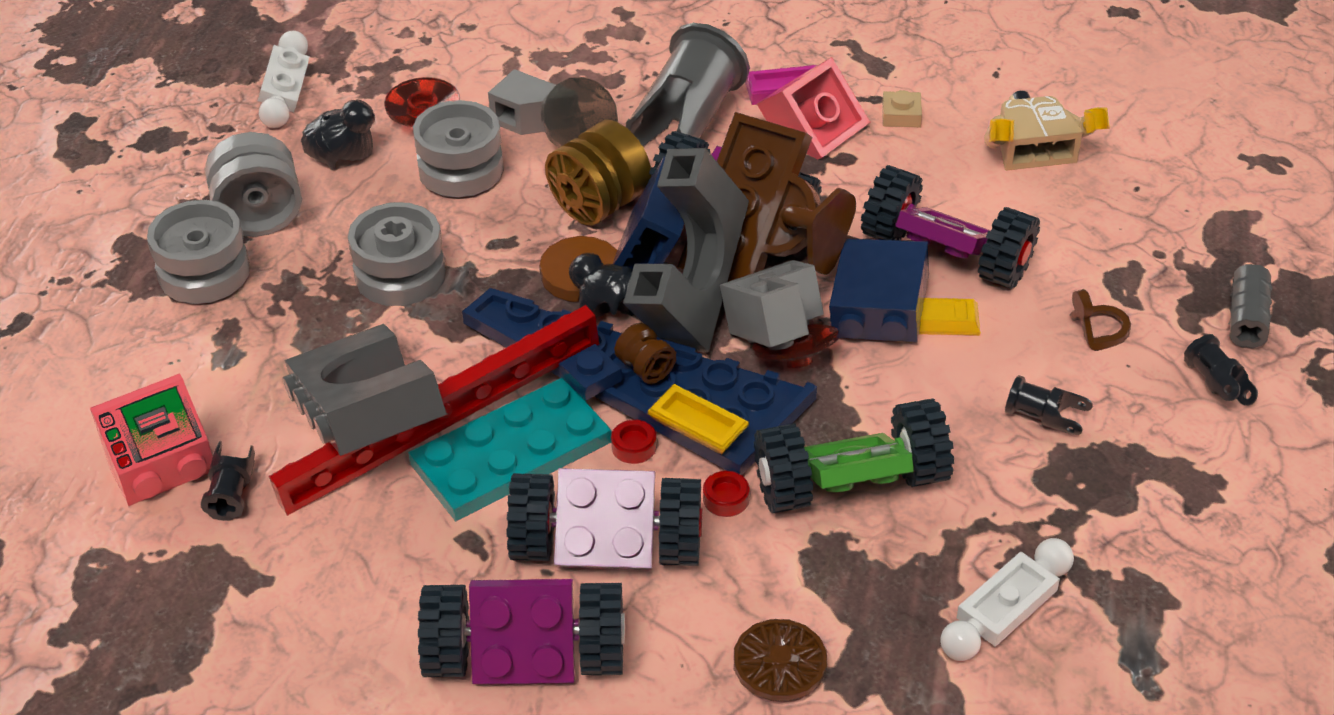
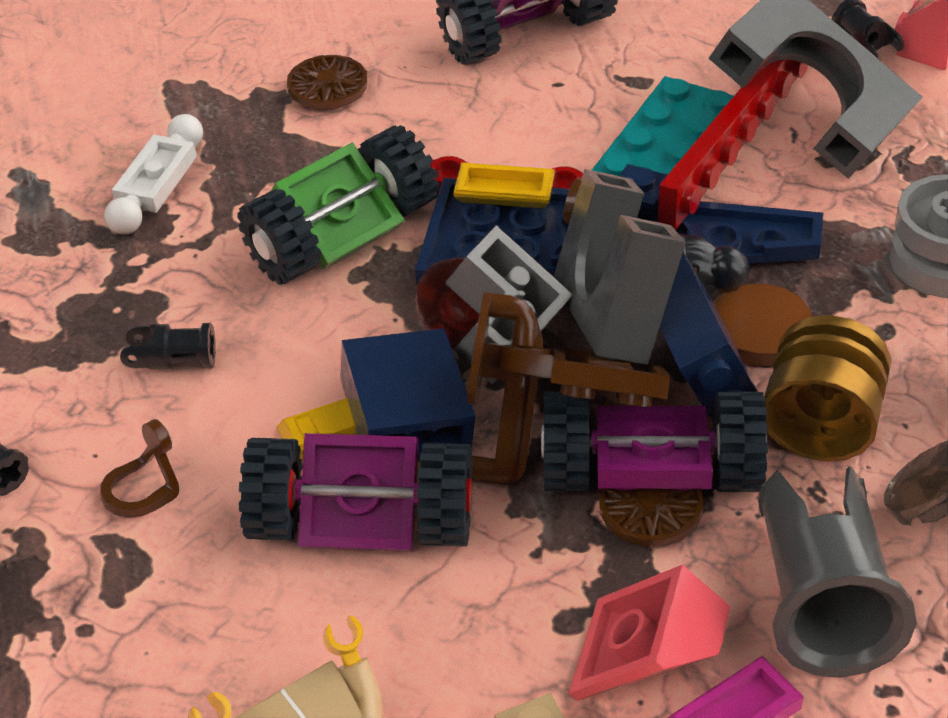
camera: 155 degrees right, 0 degrees up
plate [506,468,703,570] -> none

